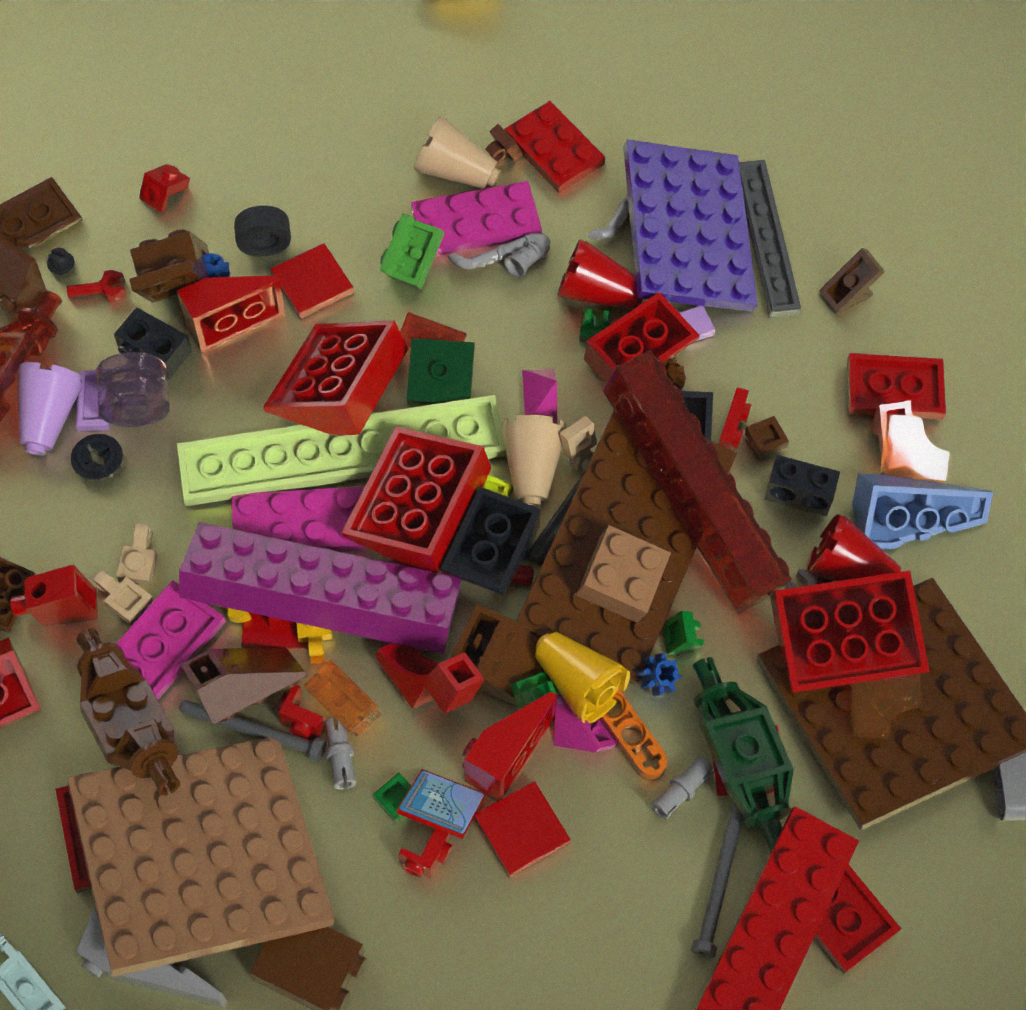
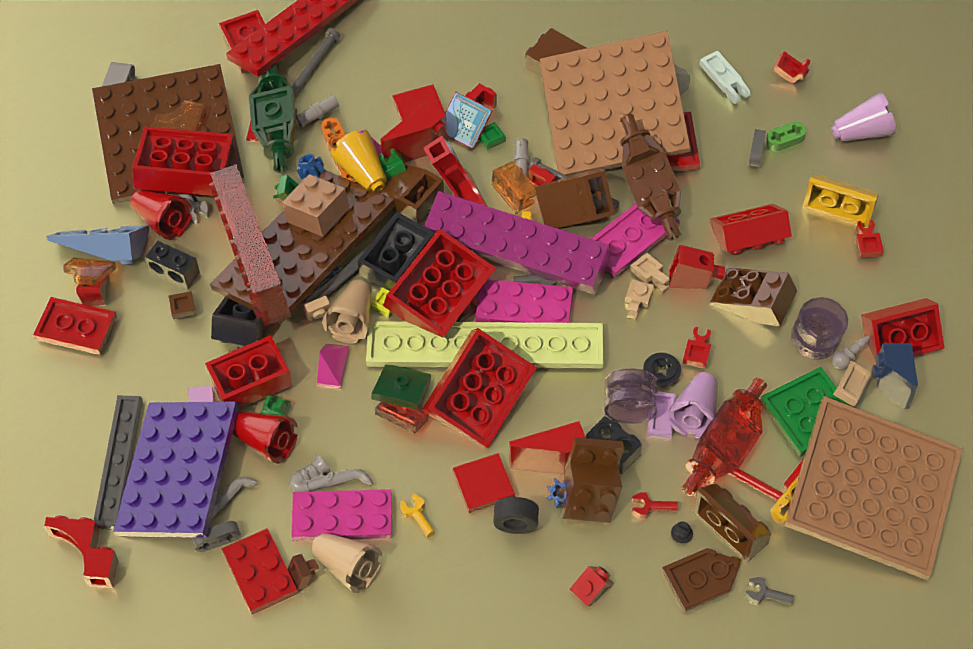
camera: 165 degrees left, 5 degrees down
bright green bracket [380,213,445,289] -> none
red plate [719,387,752,450] -> none
reddish brown slope [819,248,885,313] -> none
none -> red arch [44,515,119,588]
none -> dark grey beam [192,521,241,552]
none -> yellow bar [401,494,435,537]
none -> red plate [682,327,711,369]

